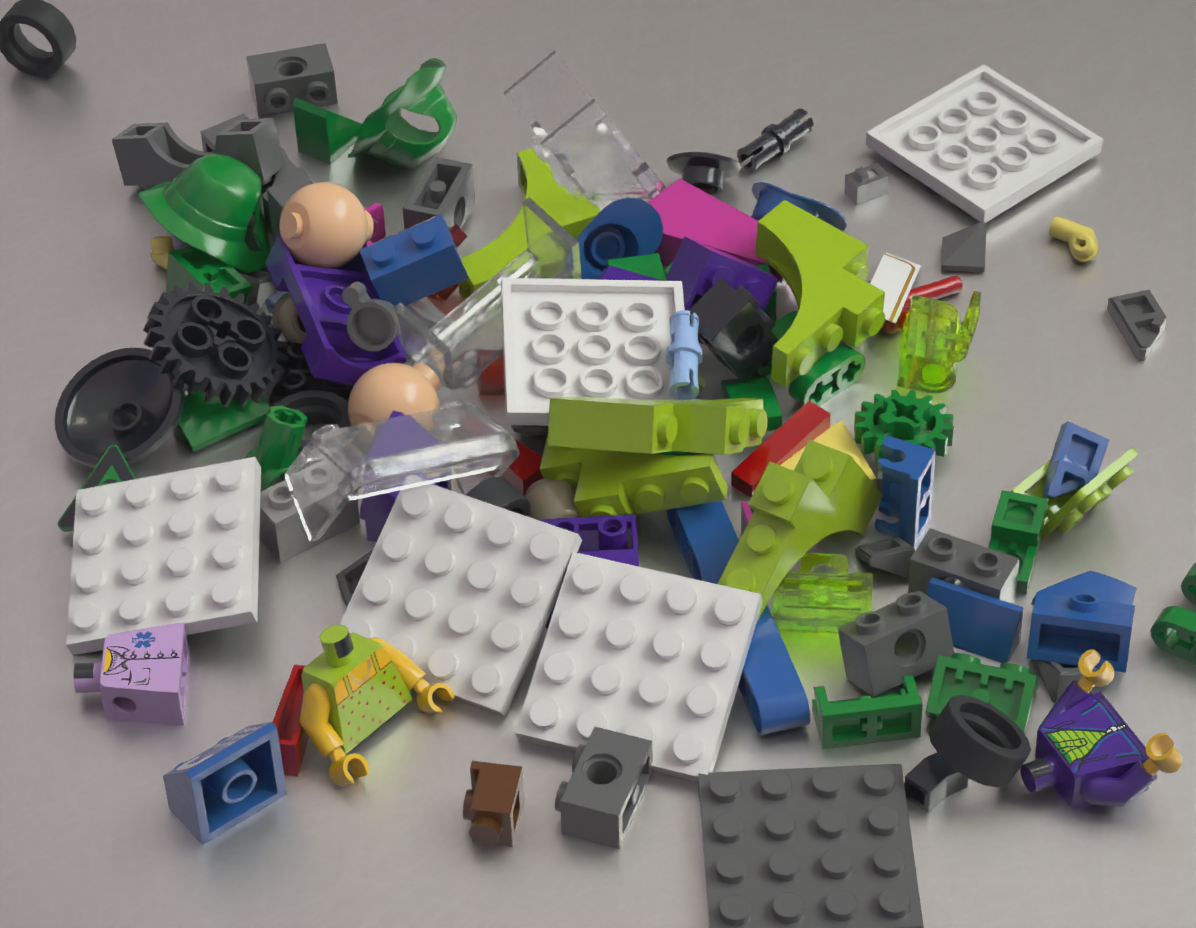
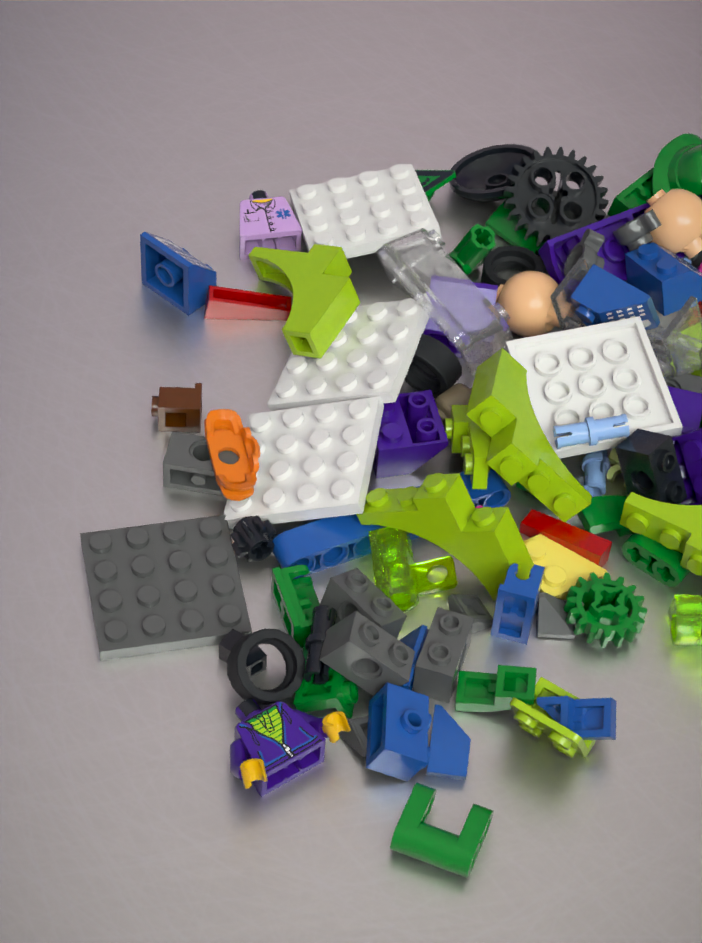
camera: 75 degrees right, 5 degrees up
torso [300,625,454,786] -> none
none -> orange piece [204,409,260,501]
none -> black gear [230,515,277,562]
none -> lime arch [248,244,361,359]
none -> black pin [304,605,337,685]
none -> dark grey brick [319,611,415,696]
none -> blue slope [570,264,660,330]
none -> dark grey piece [612,209,662,251]

